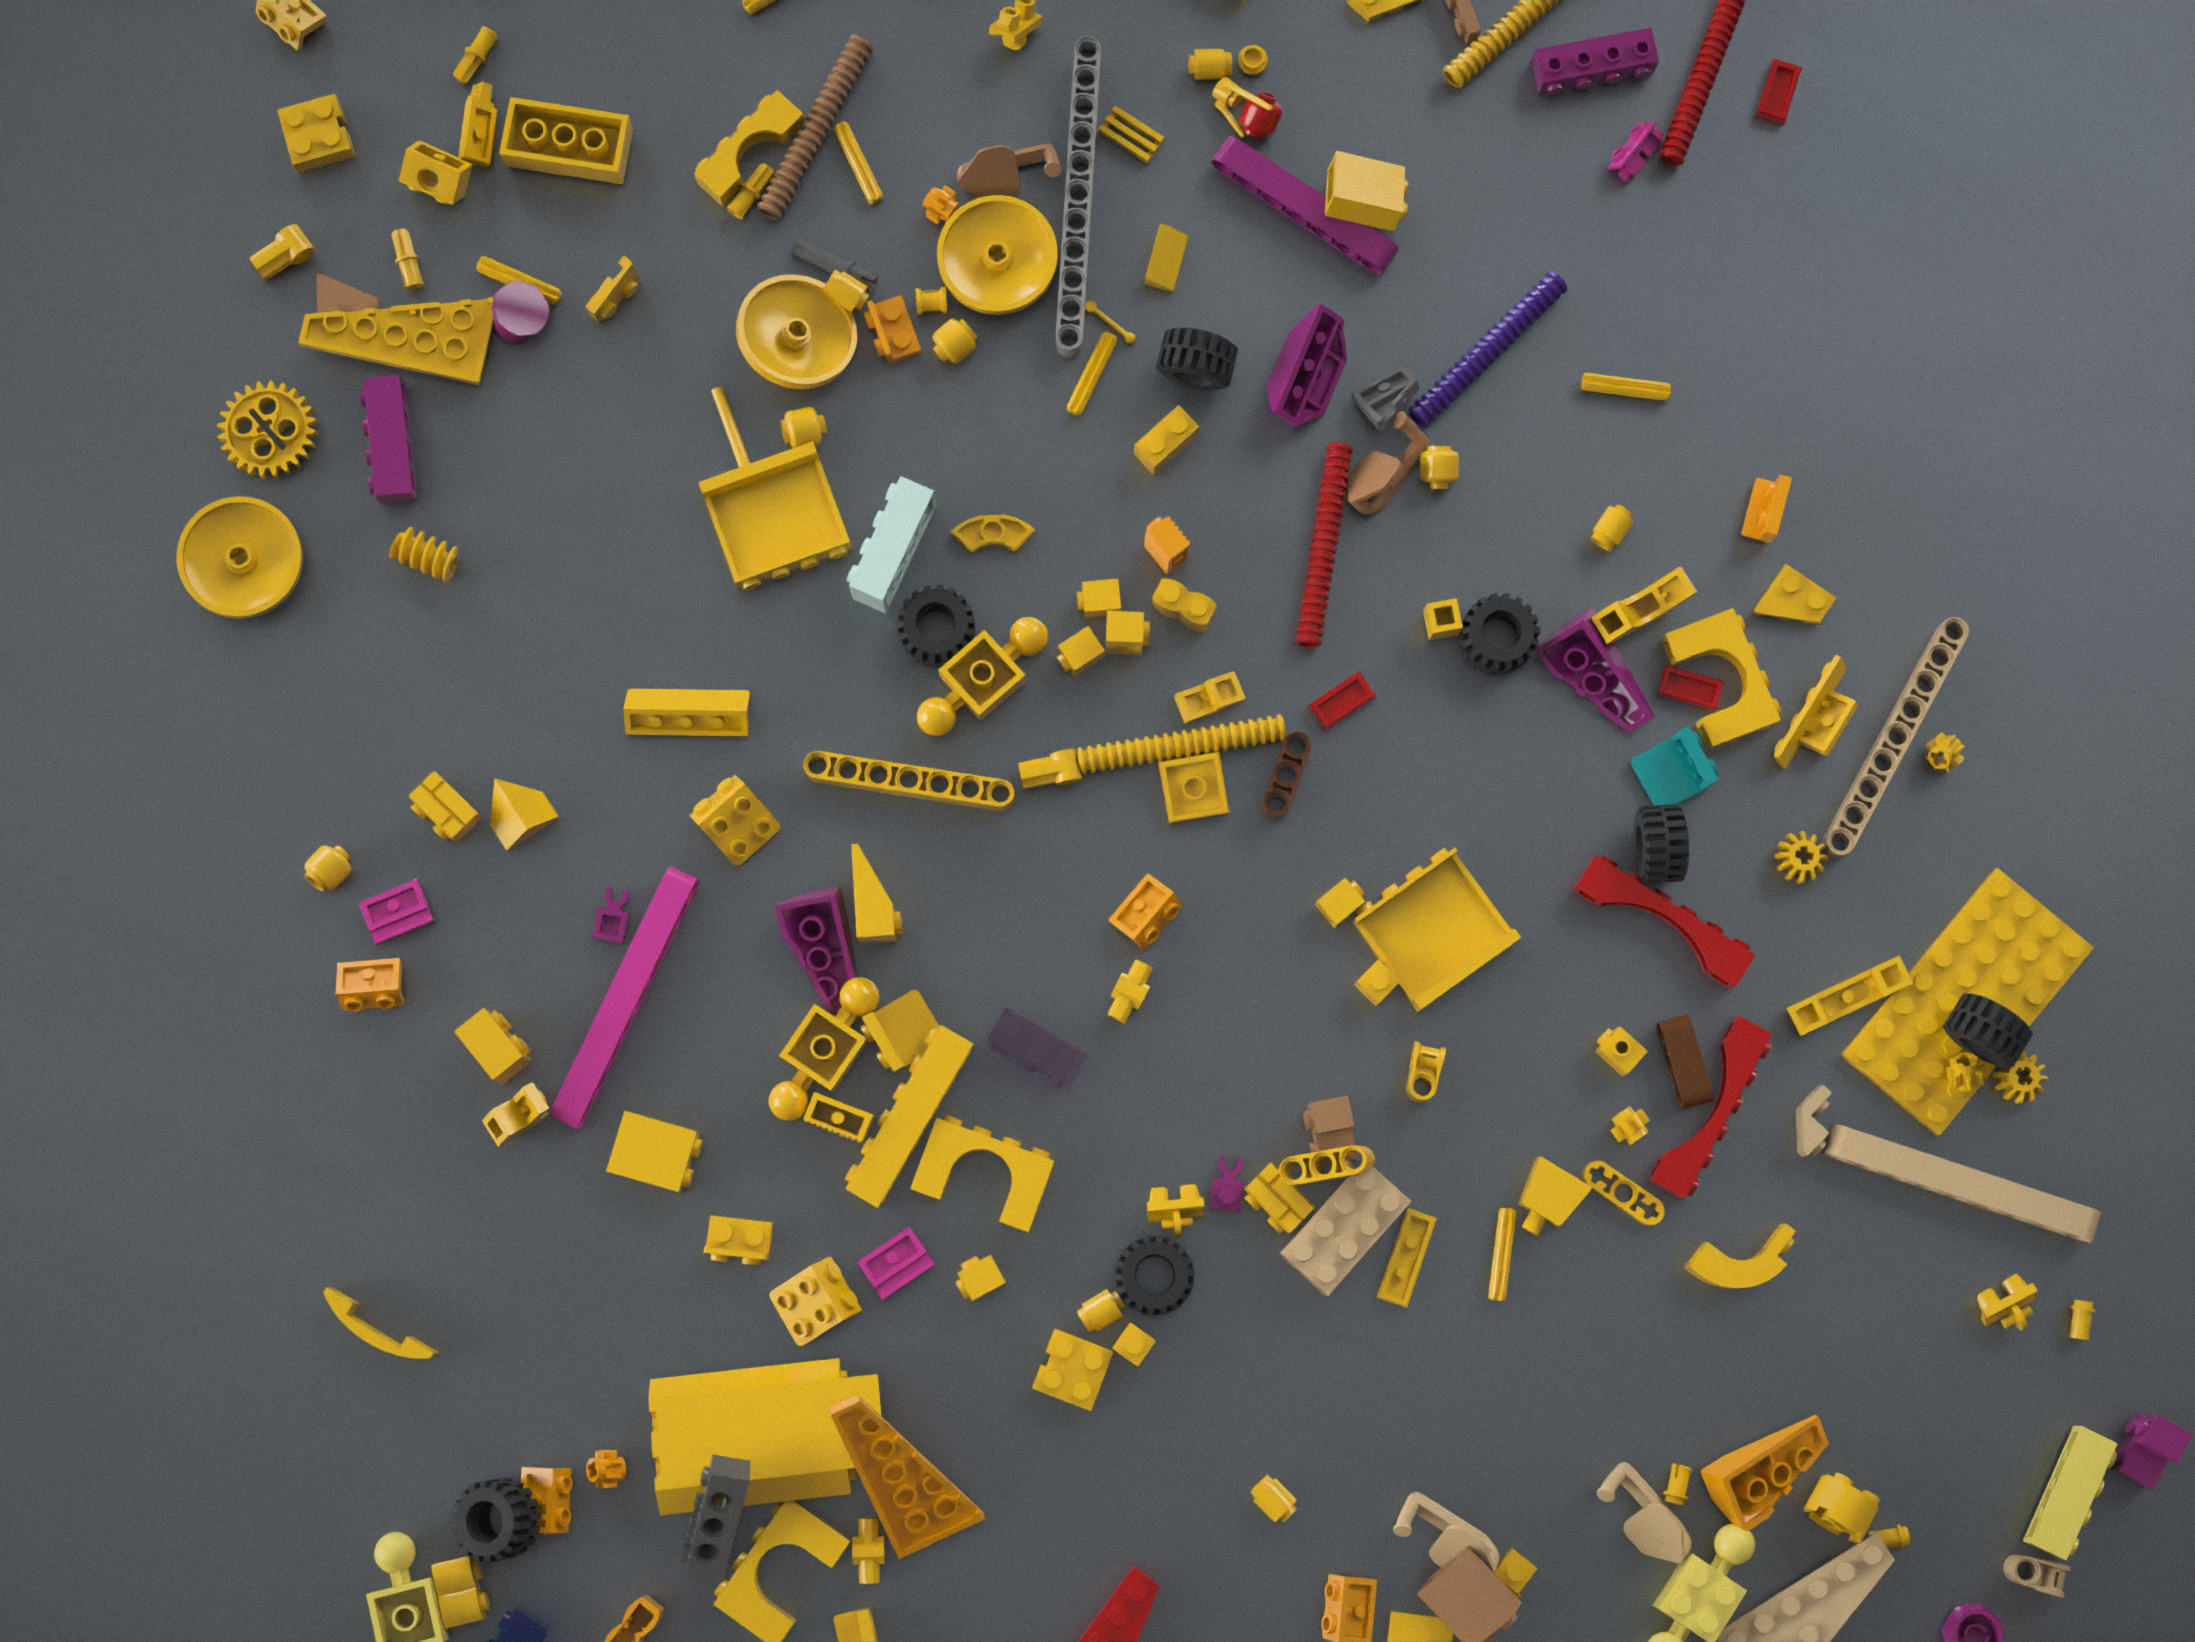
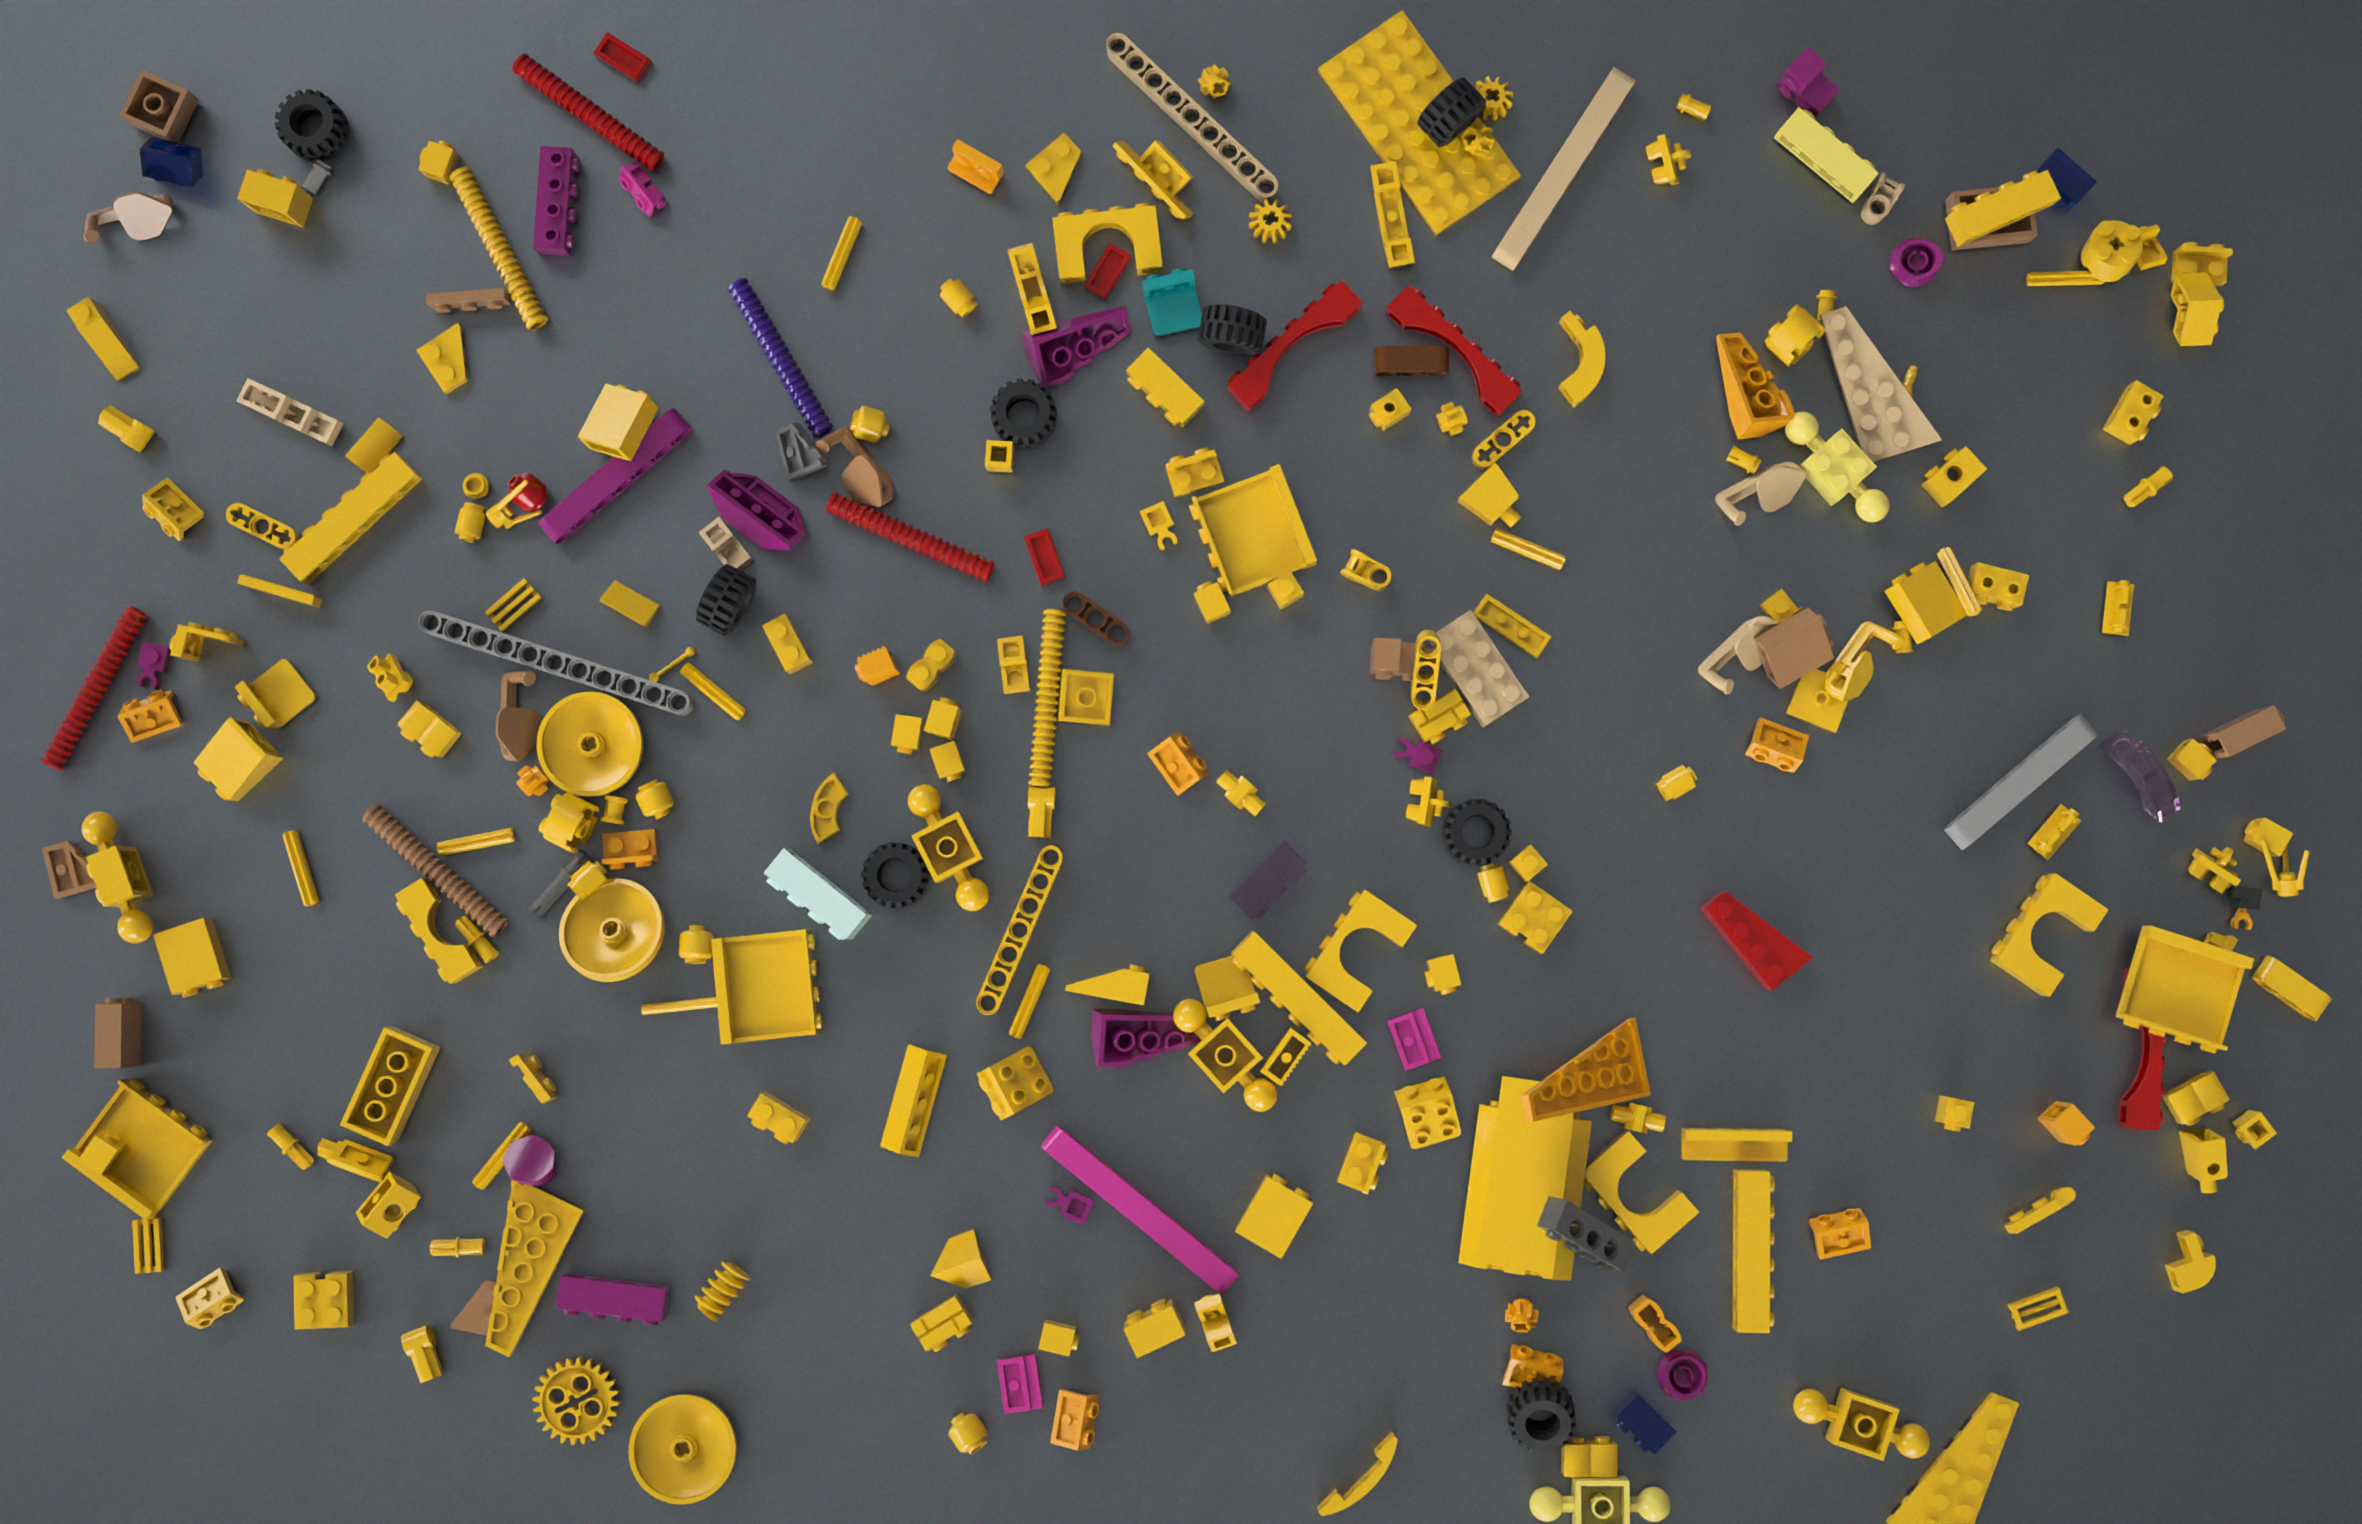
camera: 70 degrees left, 5 degrees up
tan slope [1795,1085,1832,1157] -> none
none -> yellow brick [397,700,462,758]
none -> yellow brick [539,792,599,853]
none -> tan slope [698,517,754,571]
none -> yellow brick [747,1091,810,1144]
none -> yellow axle [1009,964,1050,1039]
none -> yellow brick [1038,1319,1080,1356]
none -> yellow brick [1126,348,1204,428]
none -> yellow plate [1140,501,1177,551]
none -> yellow bracket [1165,447,1224,498]

